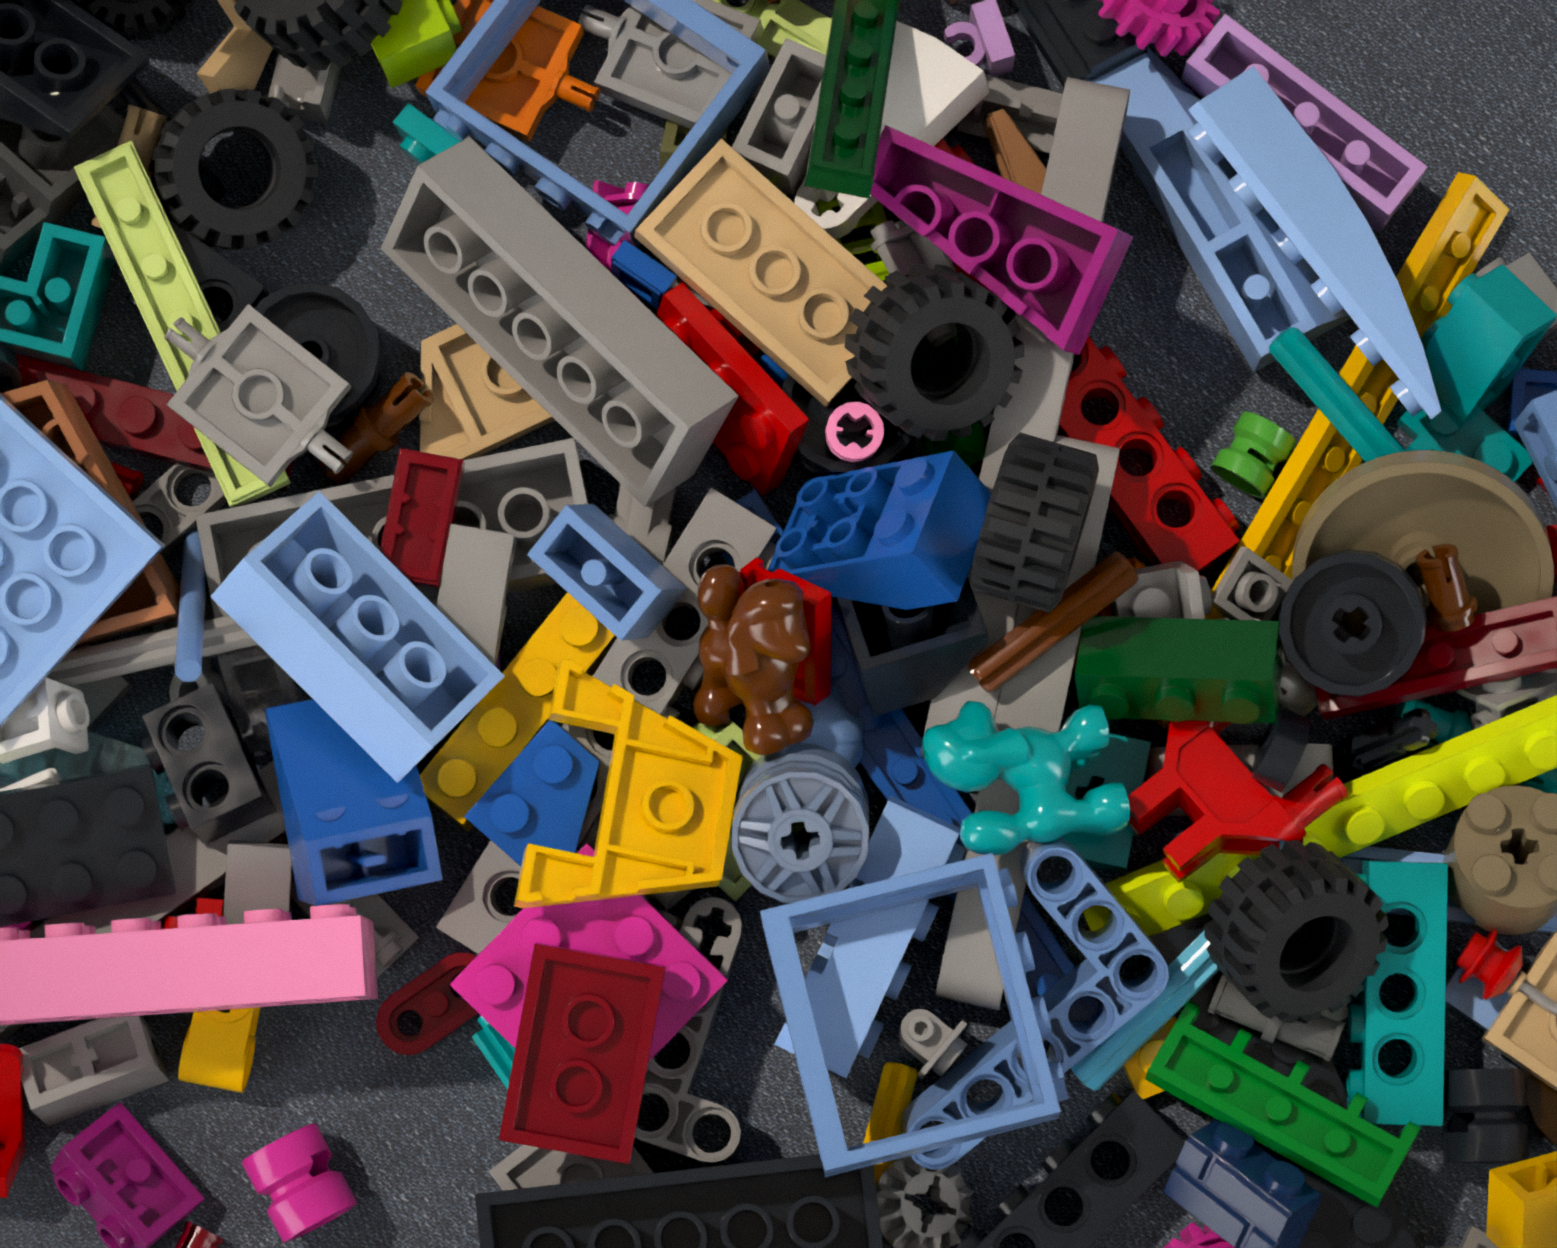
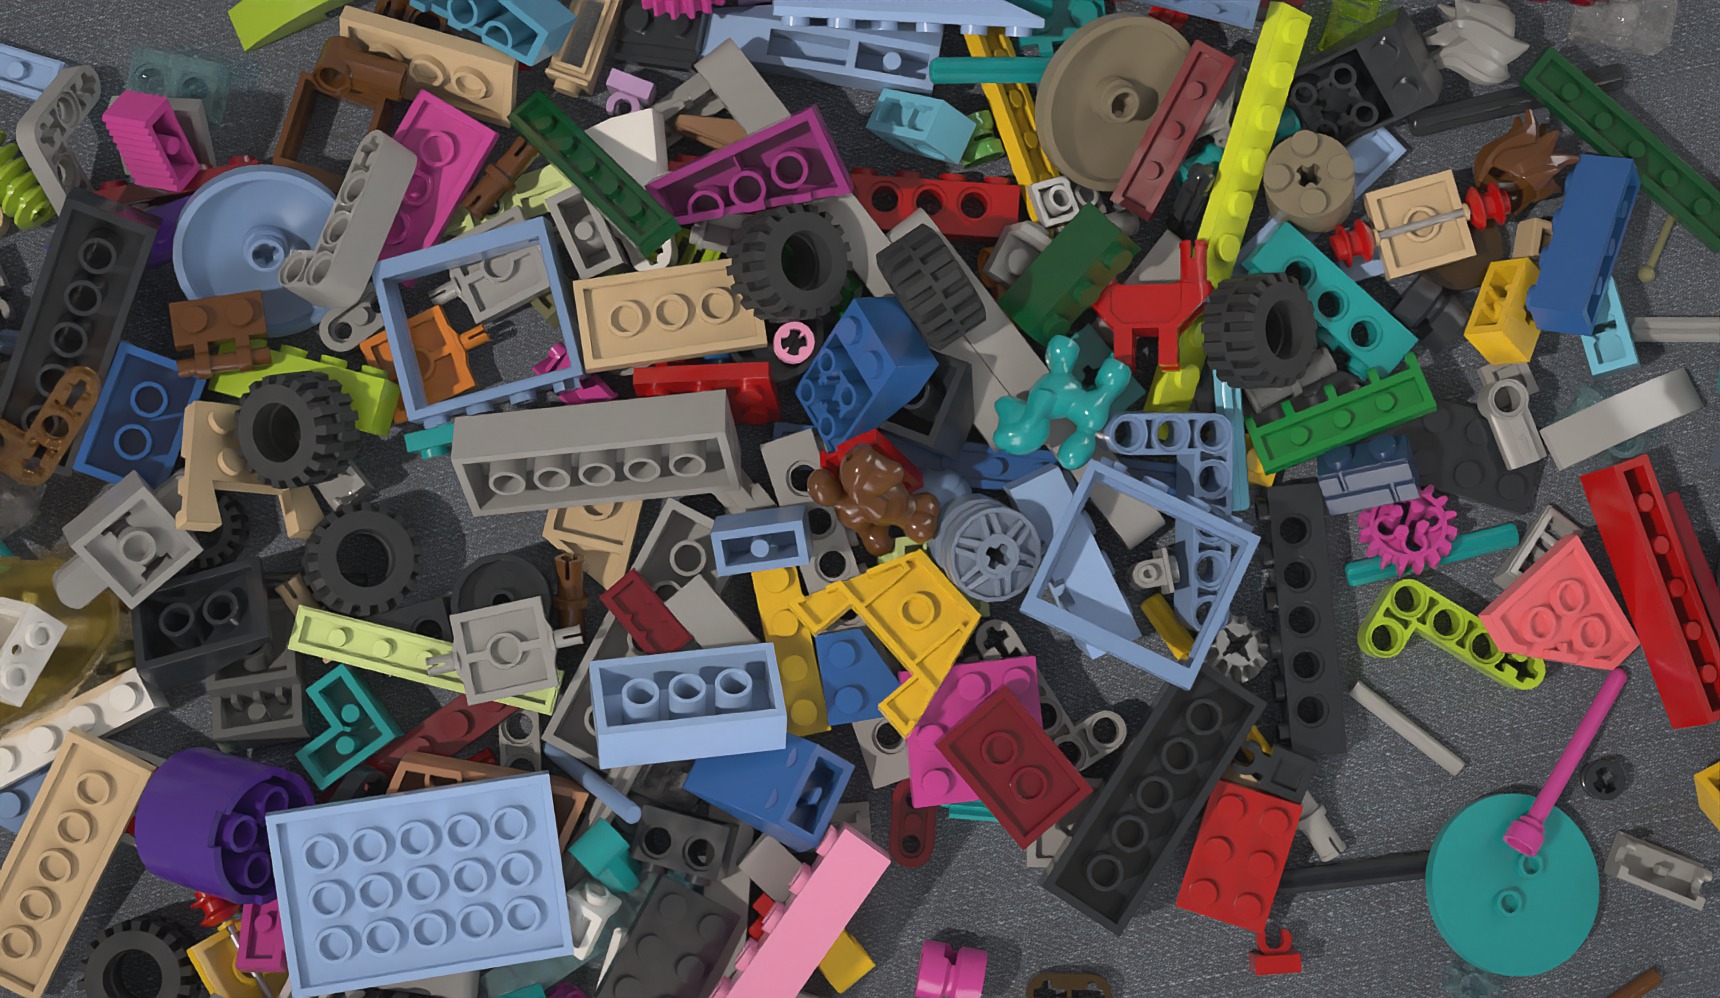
camera: 55 degrees left, 5 degrees up
blue tile [611,240,677,310] -> none
reddish brown axle [968,552,1139,693] -> none
black beam [1251,705,1311,792] -> none
black wheel [1279,549,1427,696] -> none
reddish brown pin [1416,544,1478,632] -> none
none -> teal piece [568,817,642,895]
none -> medium azure brick [865,88,976,164]

